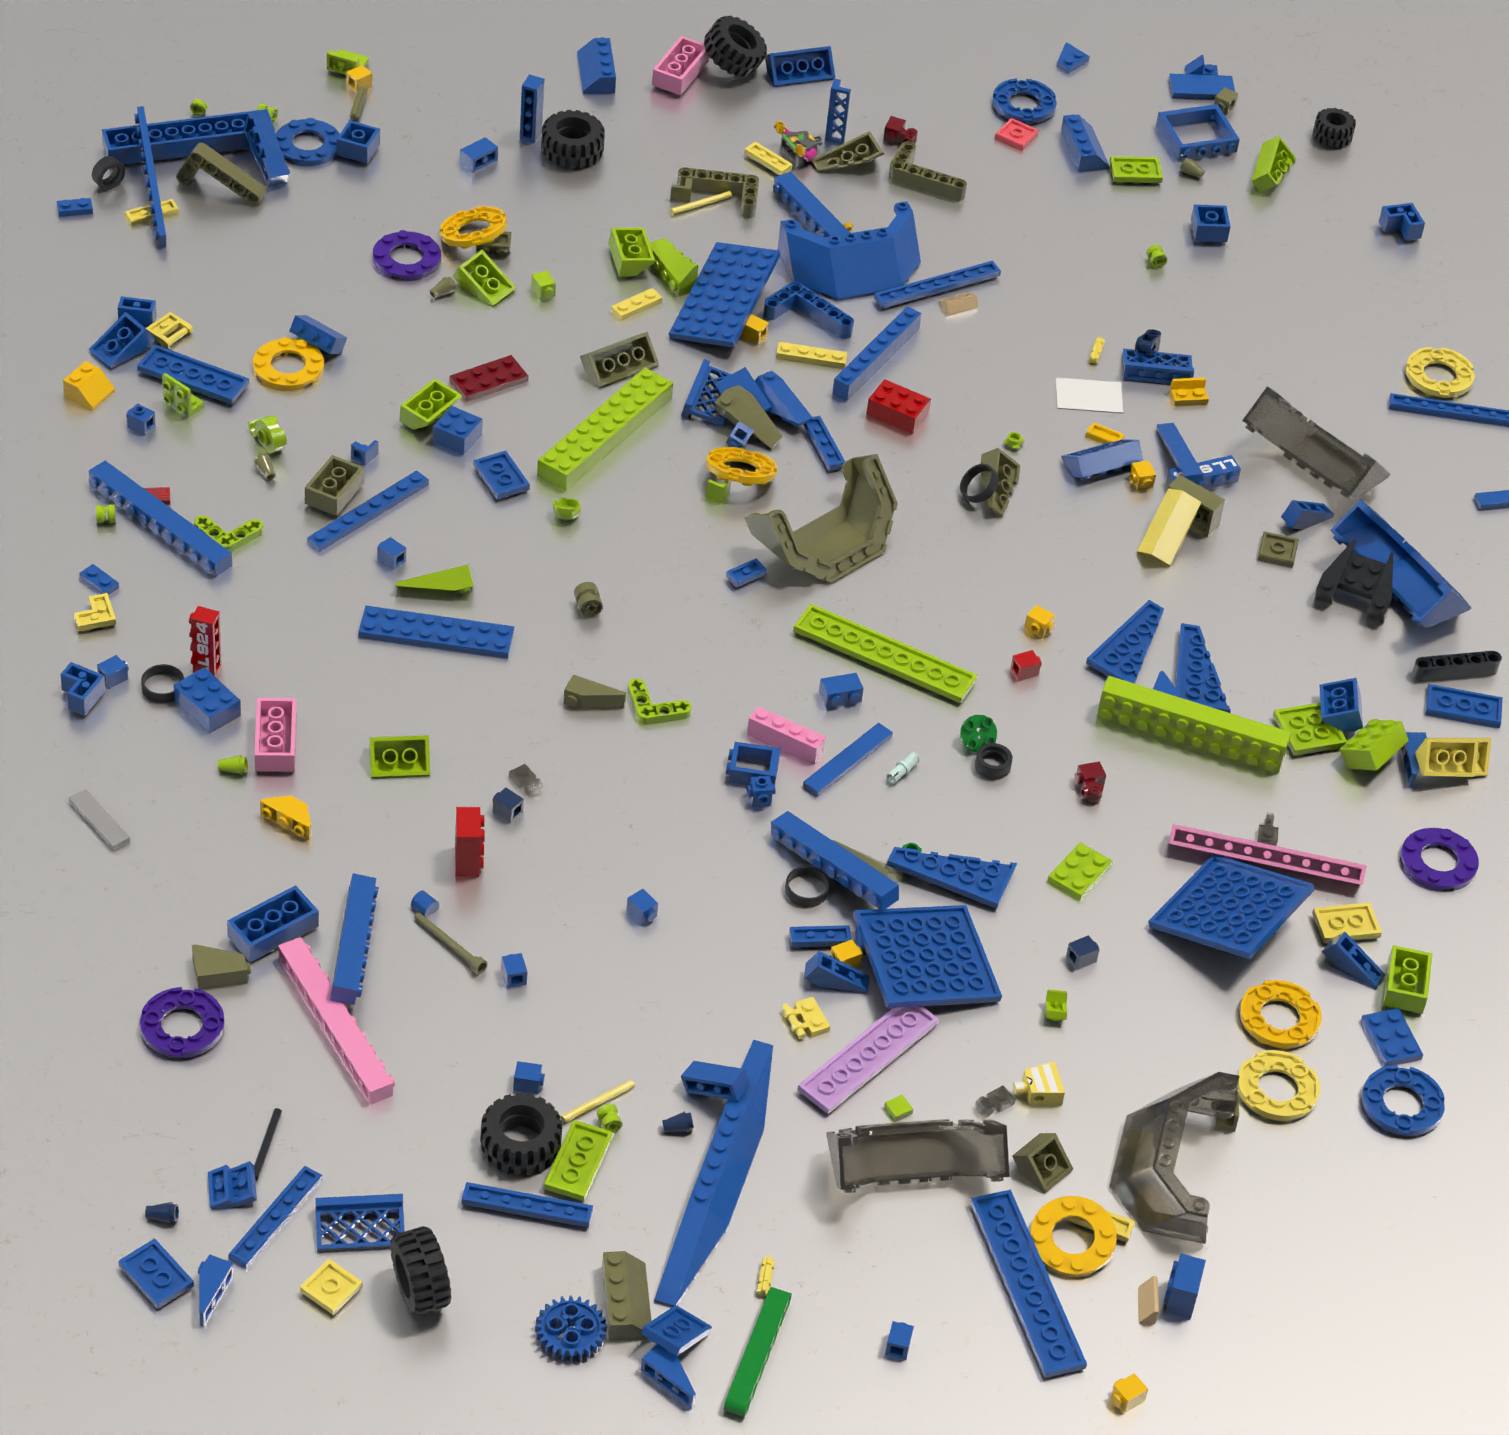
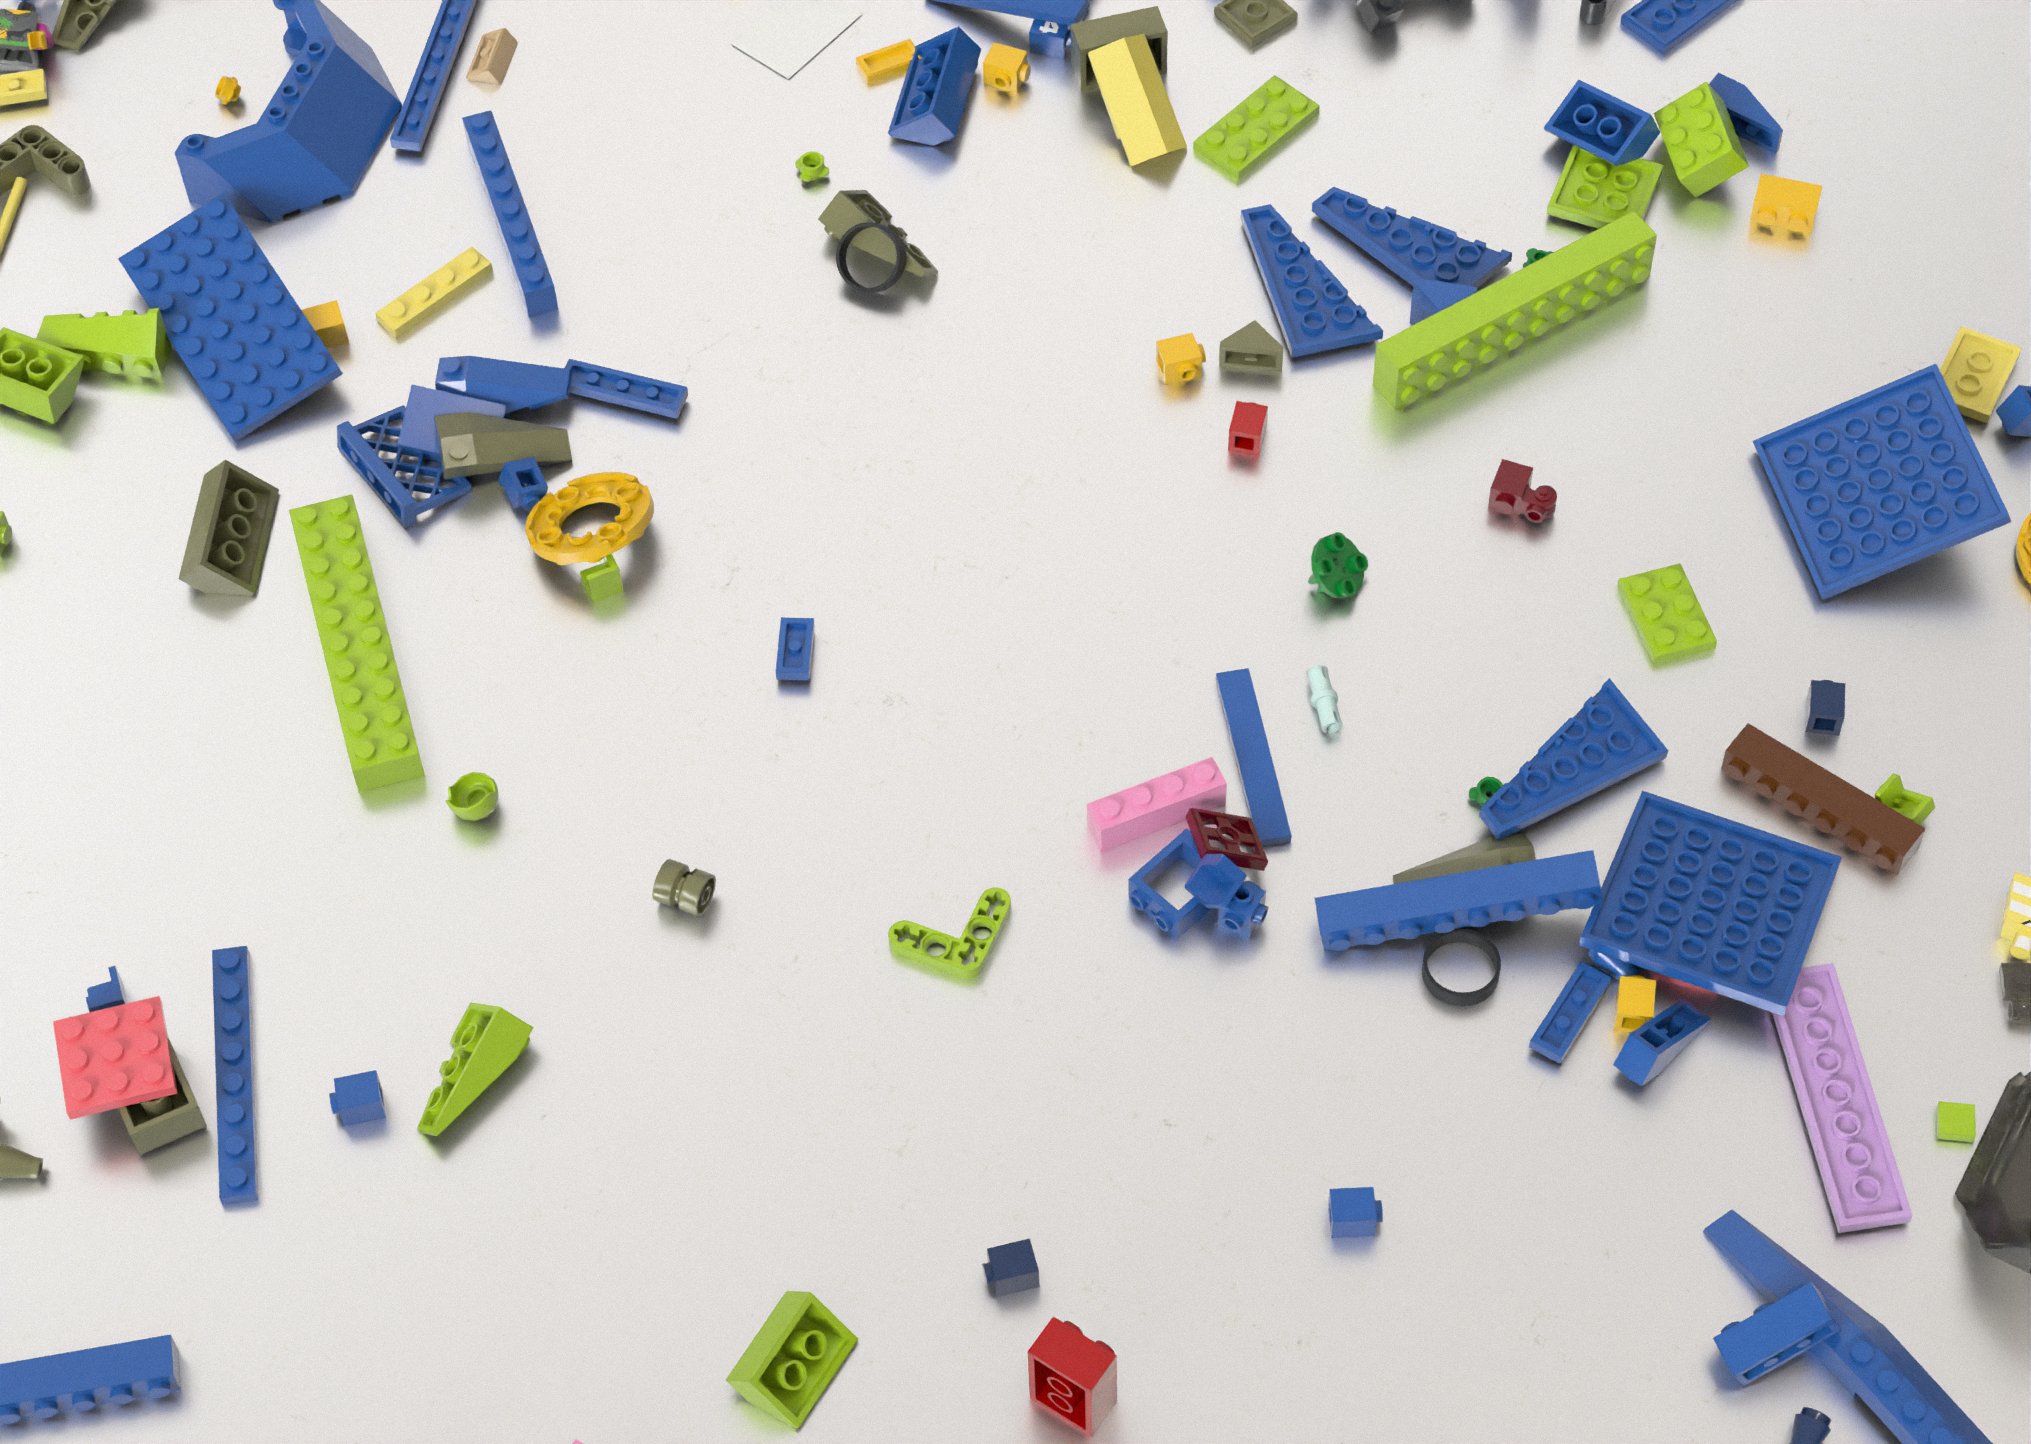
camera: 45 degrees left, 10 degrees up
lime beam [194,515,264,552] -> none
blue plate [358,605,515,658] -> none
lime slope [399,378,462,429] -> none
blue brick [433,406,483,455] -> none
dark red plate [449,355,529,402] -> none
blue plate [473,450,530,500] -> none
clear smoke plate [509,764,543,795] -> none
olive slope [563,675,626,709] -> none
light yellow plate [611,288,663,321] -> none
olive windscreen [745,454,898,583] -> none
blue beam [763,282,854,339] -> none
blue brick [773,172,850,237] -> none
light yellow plate [781,997,830,1039] -> none
lime plate [793,604,978,703] -> none
blue brick [819,673,864,708] -> none
red brick [866,379,931,434] -> none
black tyre [975,743,1013,779] -> none
bright pink brick [1168,824,1367,885] -> none
clear smoke plate [1257,812,1279,846] -> none
dark purple plate [1400,828,1479,891] -> none
light yellow slope [1415,738,1492,777] -> none
none -> coral plate [53,996,178,1120]
none -> dark red piece [1185,808,1268,871]
none -> blue panel [1185,854,1247,909]
none -> lime plate [1193,75,1320,180]
none -> olive slope [1219,320,1284,372]
none -> reddish brown brick [1721,723,1925,875]
none -> yellow brick [1750,173,1822,233]

